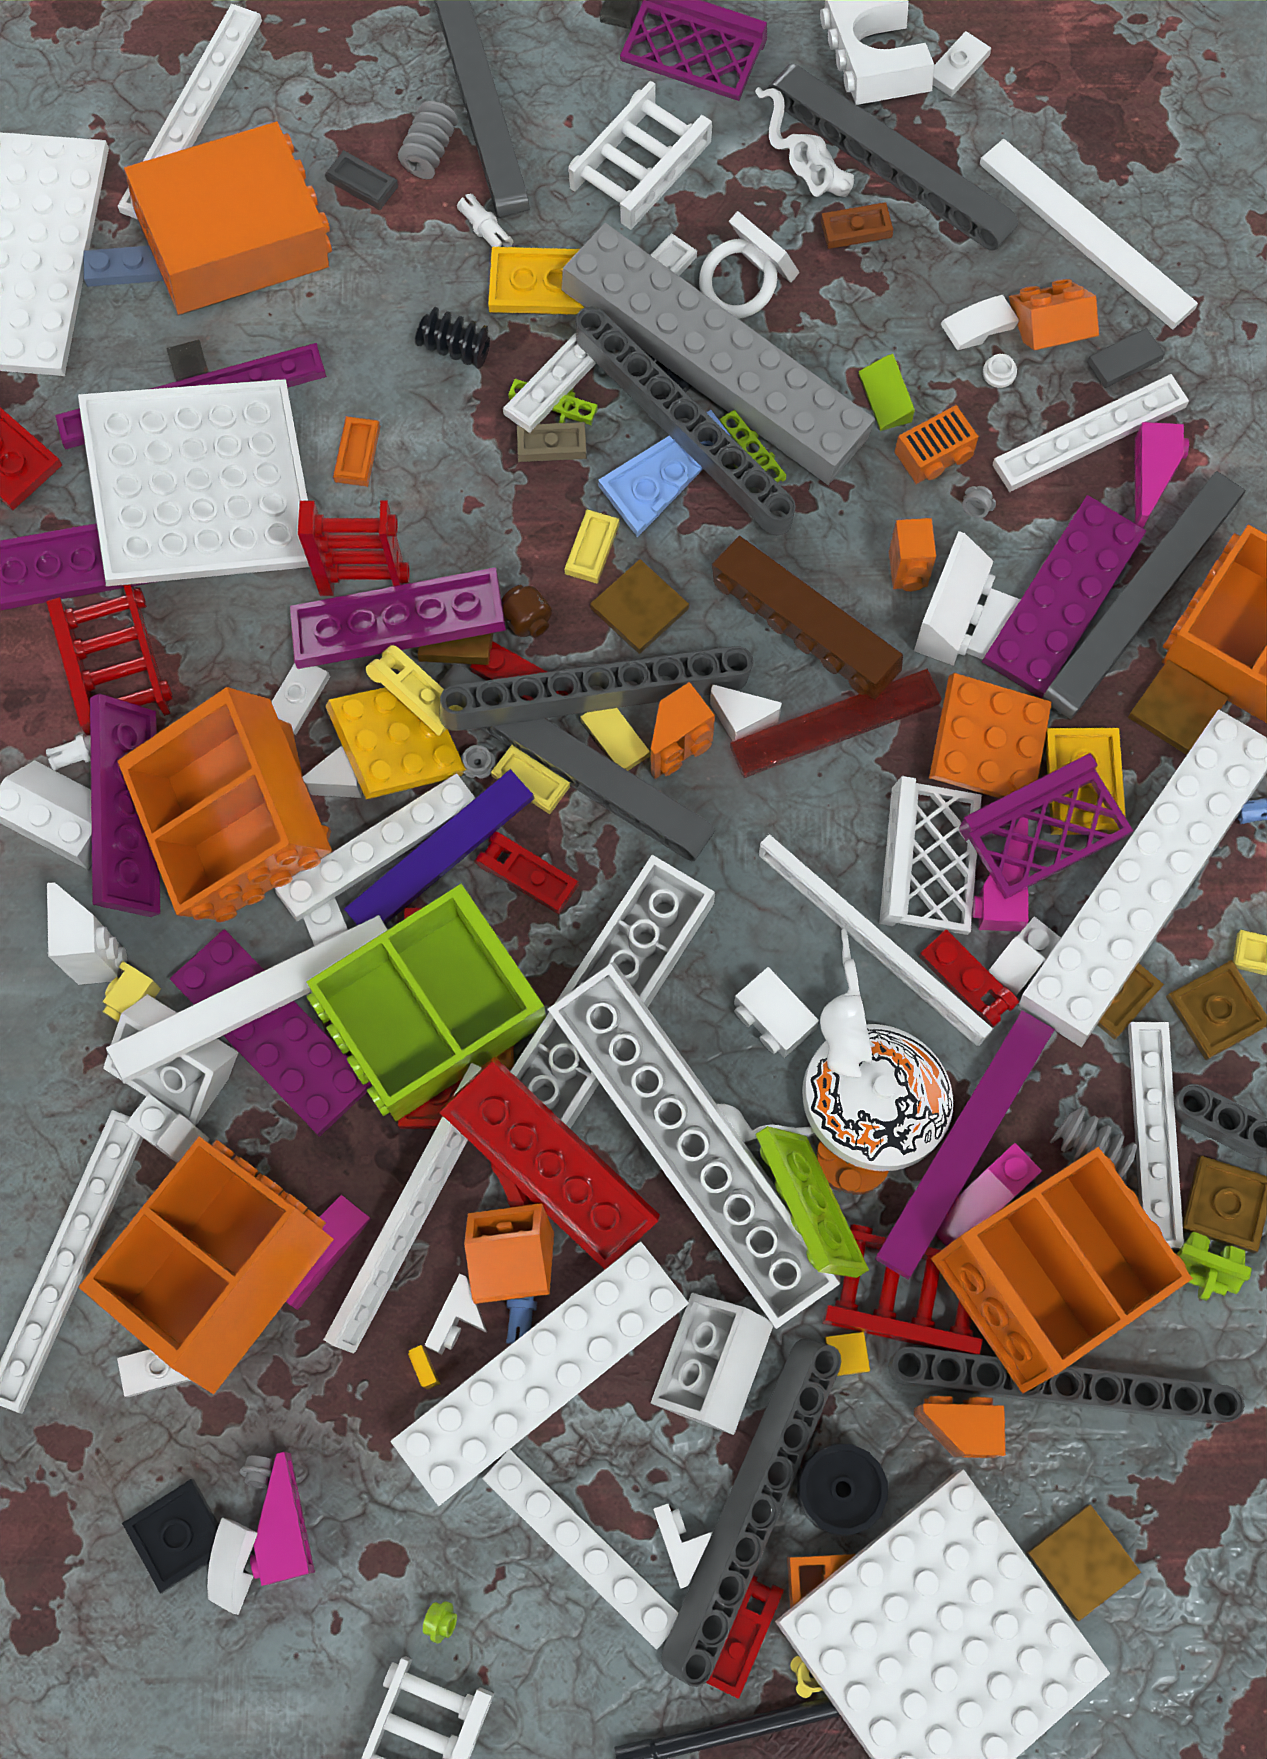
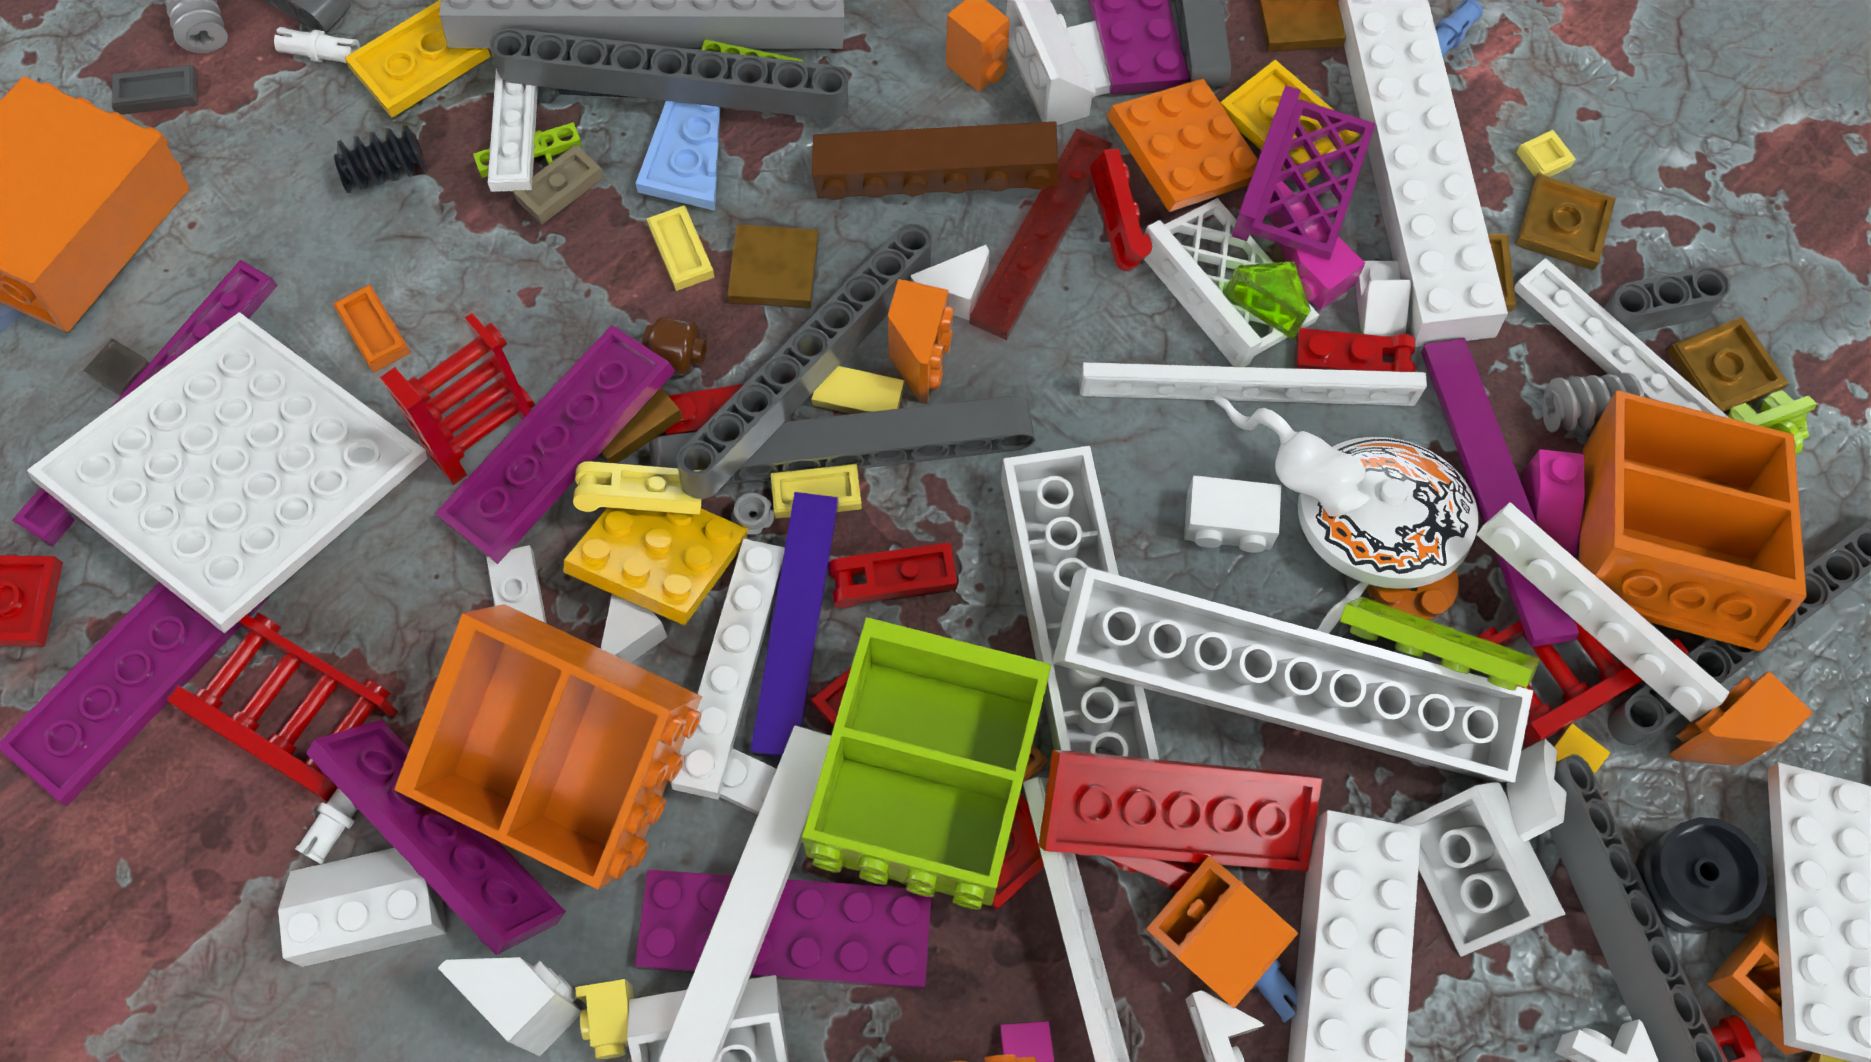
camera: 45 degrees left, 5 degrees down
none -> red plate [1090,148,1153,271]
none -> clear neon green slope [1223,261,1311,340]
none -> white plate [1476,502,1729,722]
none -> white slope [1507,738,1567,842]

